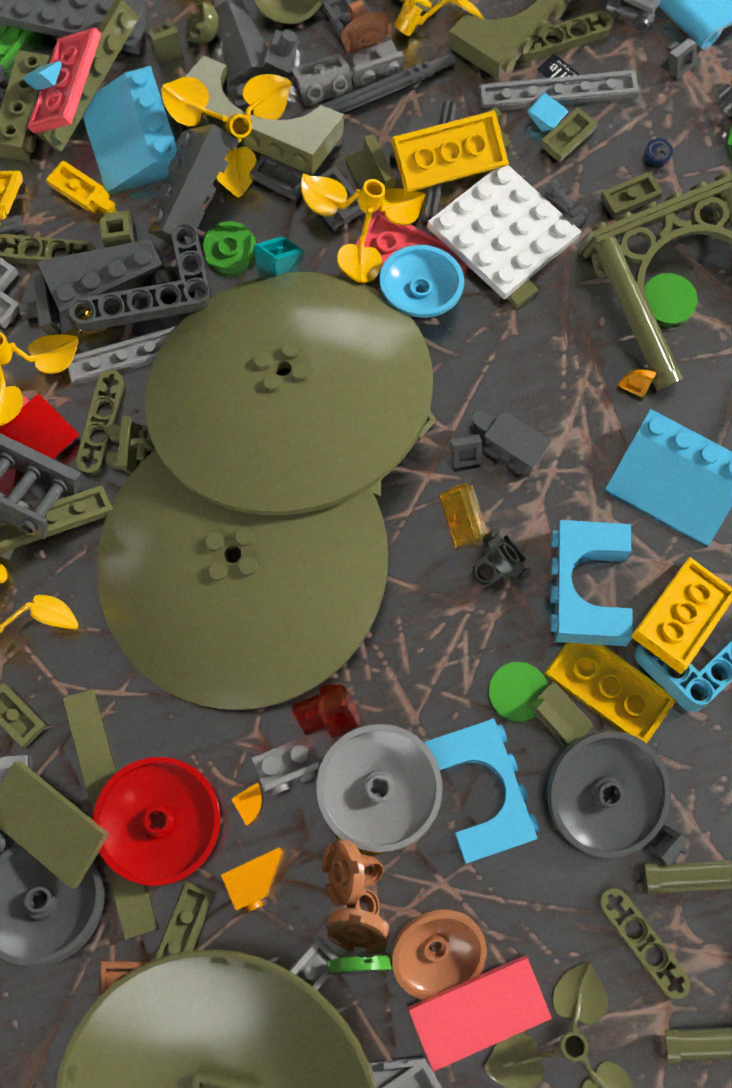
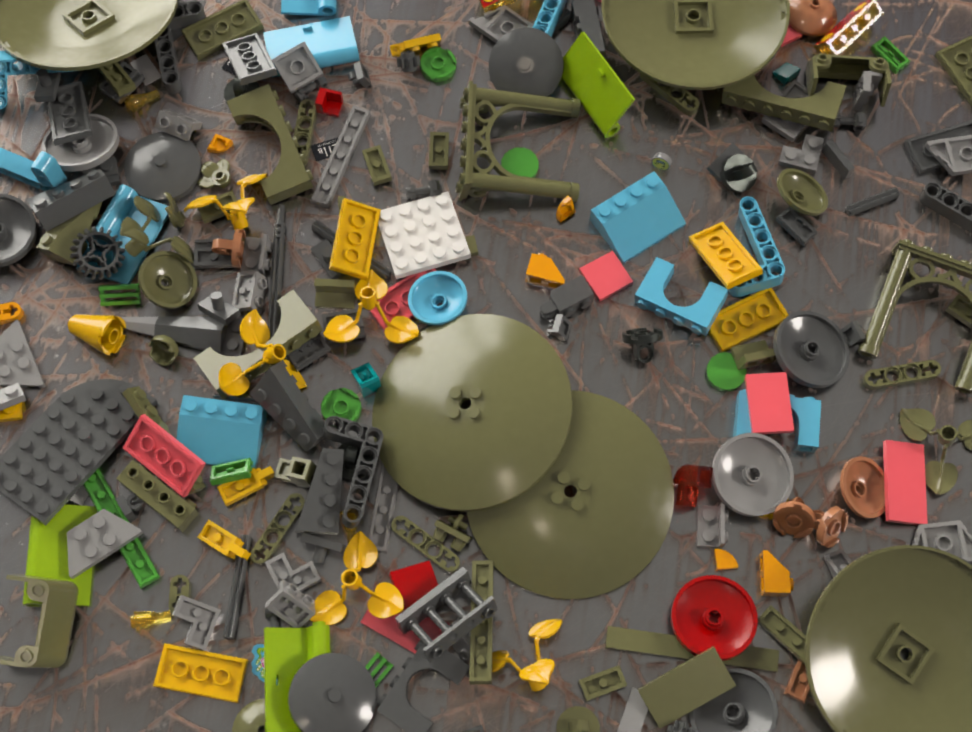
camera: 65 degrees left, 5 degrees down
medium azure slope [23,61,62,91] -> none
olive slope [145,22,183,65] -> none
bright green tile [328,956,392,975] -> none
clear yellow slope [440,483,488,548] -> none
medium azure slope [527,92,568,132] -> none
tile [644,138,673,167] -> none
none -> bright green tile [210,458,253,486]
none -> red panel [315,87,343,117]
none -> light orange slope [525,253,565,289]
none -> coral tile [579,251,633,302]
none -> coral tile [745,372,794,434]

